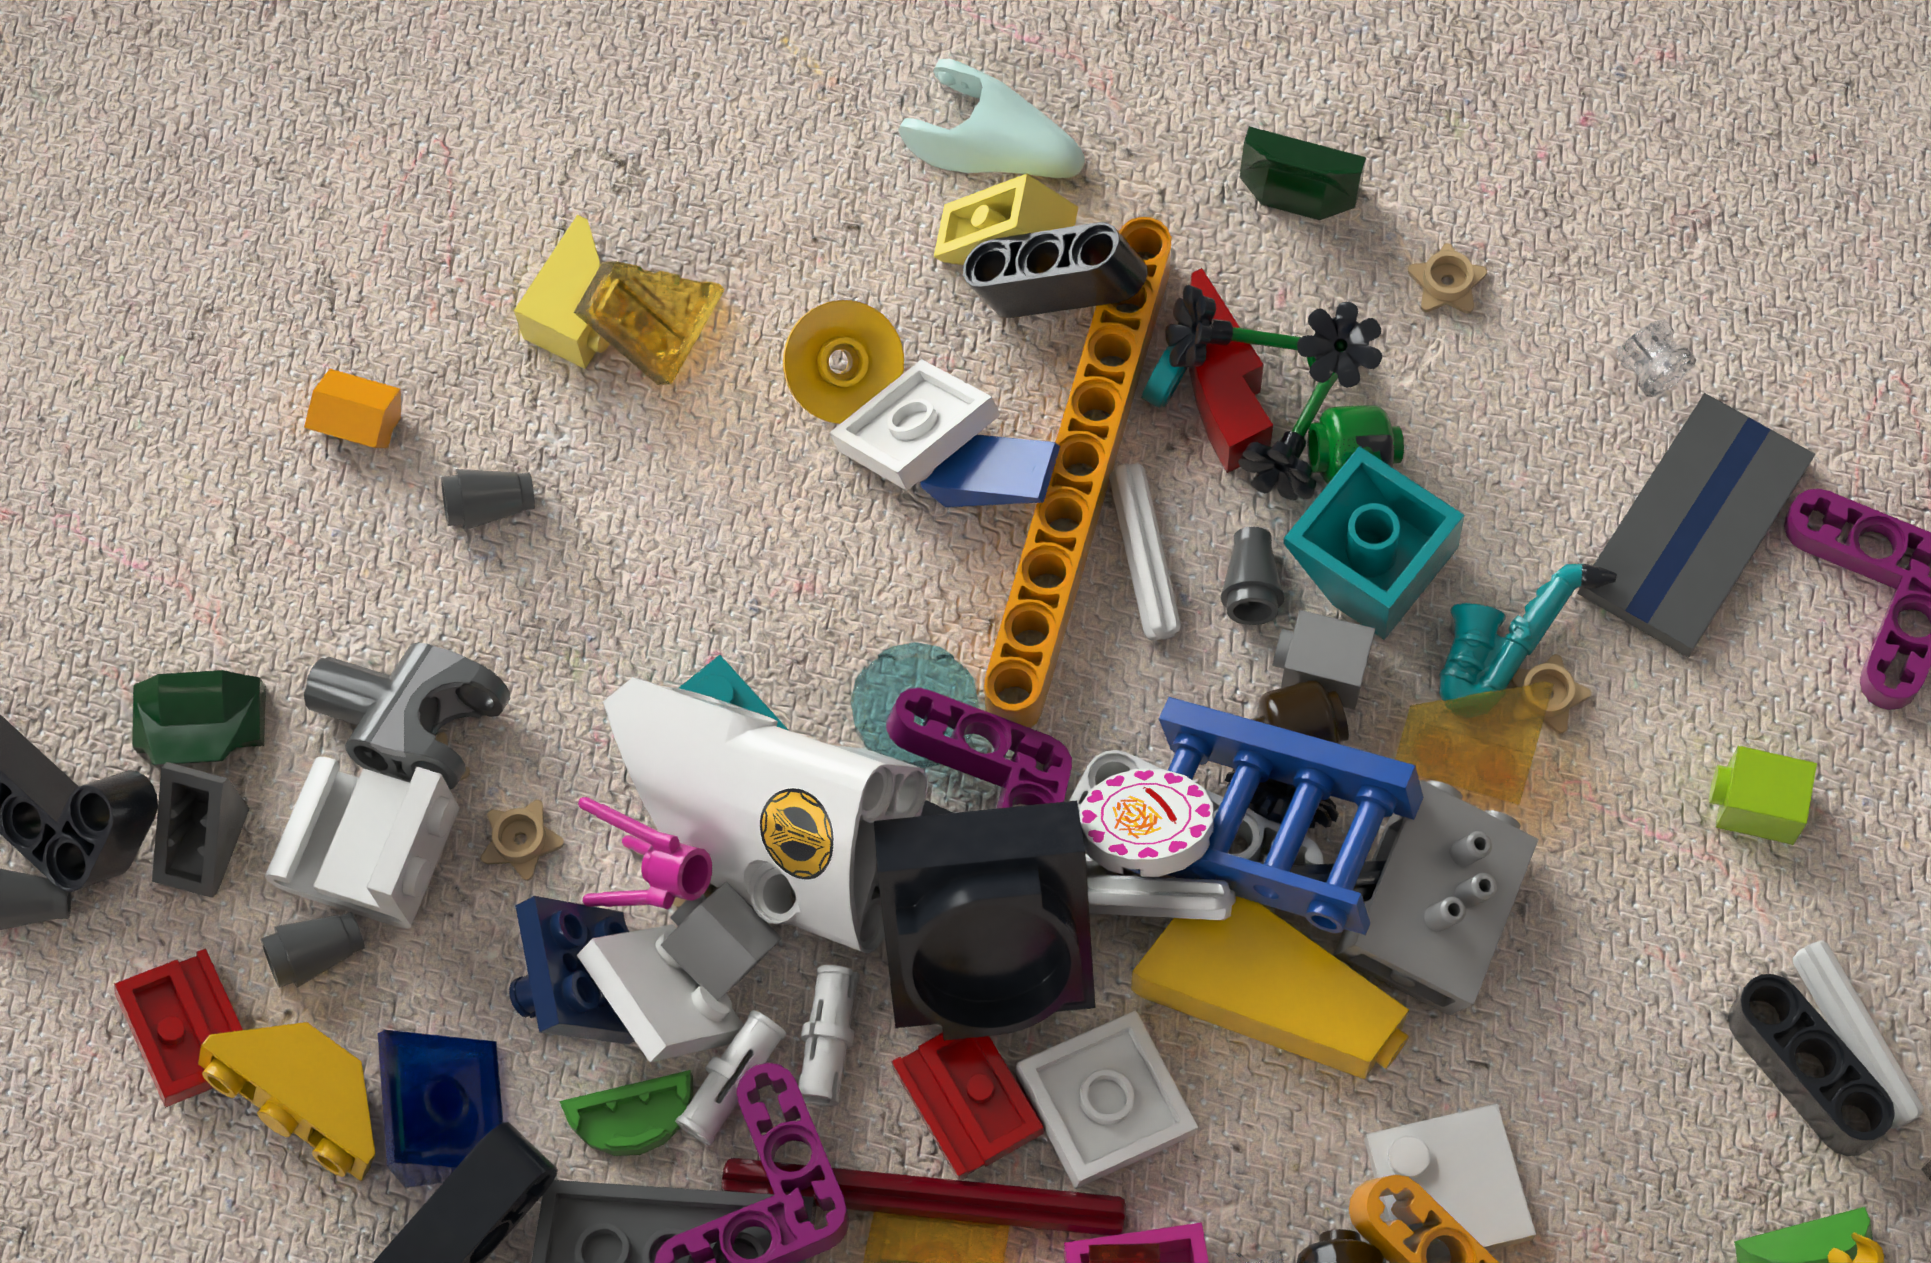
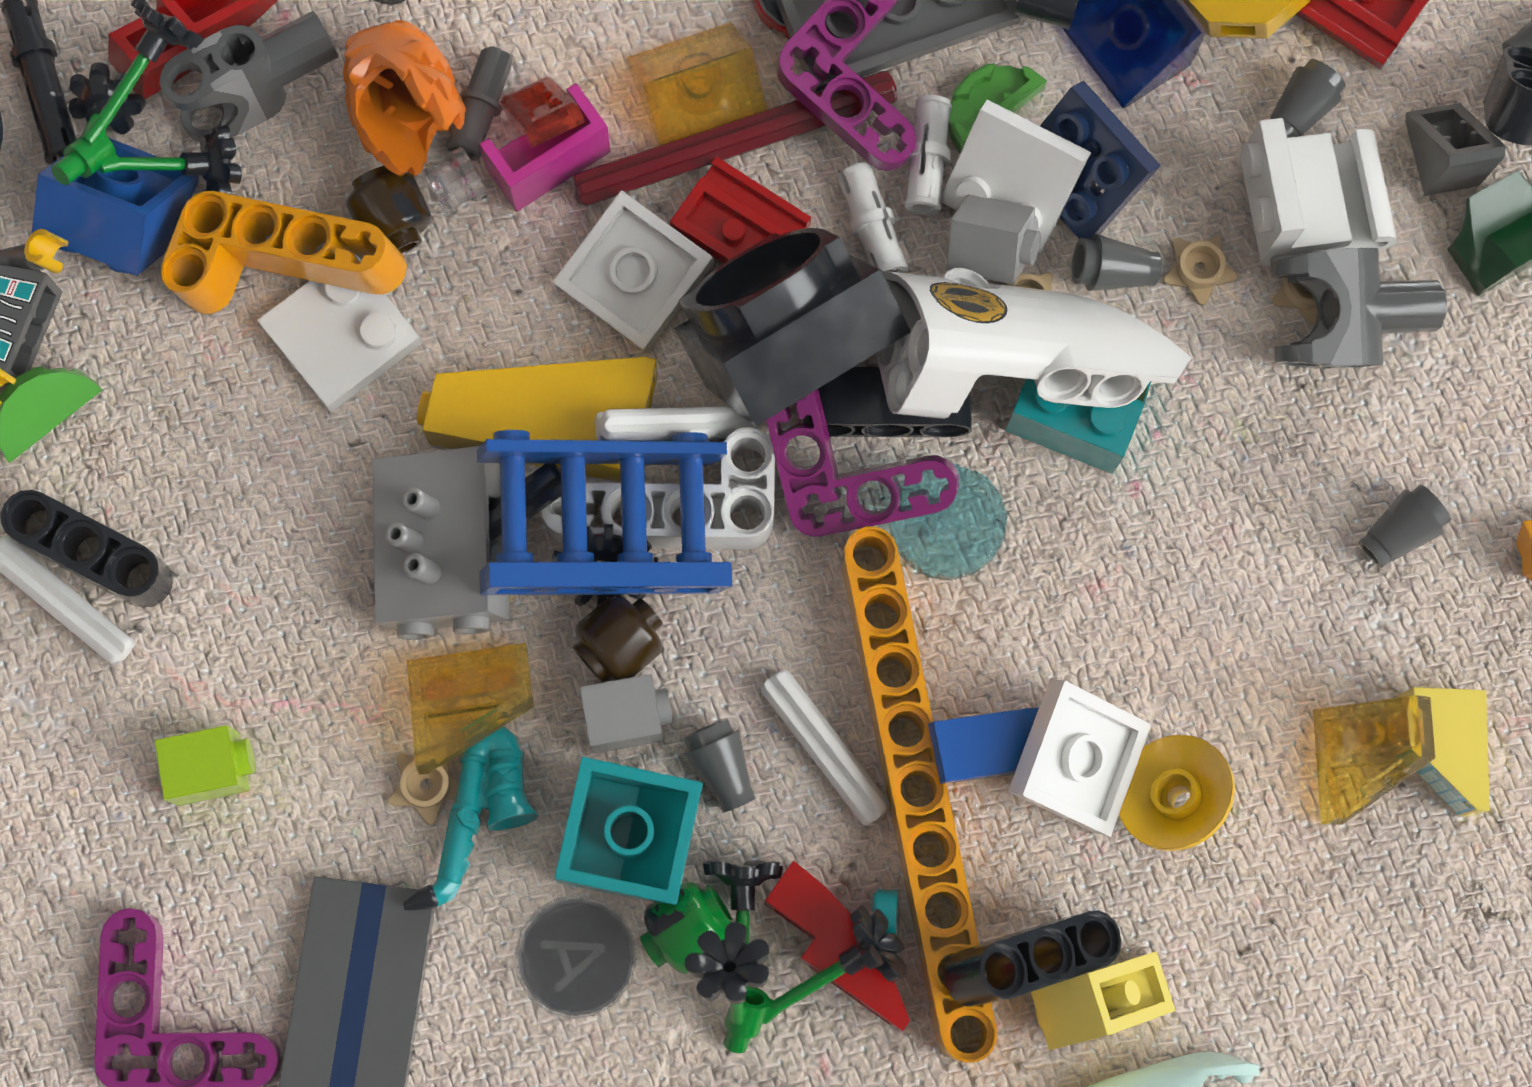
camera: 145 degrees right, 10 degrees up
dark pink plant [578,797,712,909] -> none
white tile [1080,769,1214,877] -> none
none -> clear tile [514,895,638,1019]
none -> dark grey cone [1072,234,1162,291]

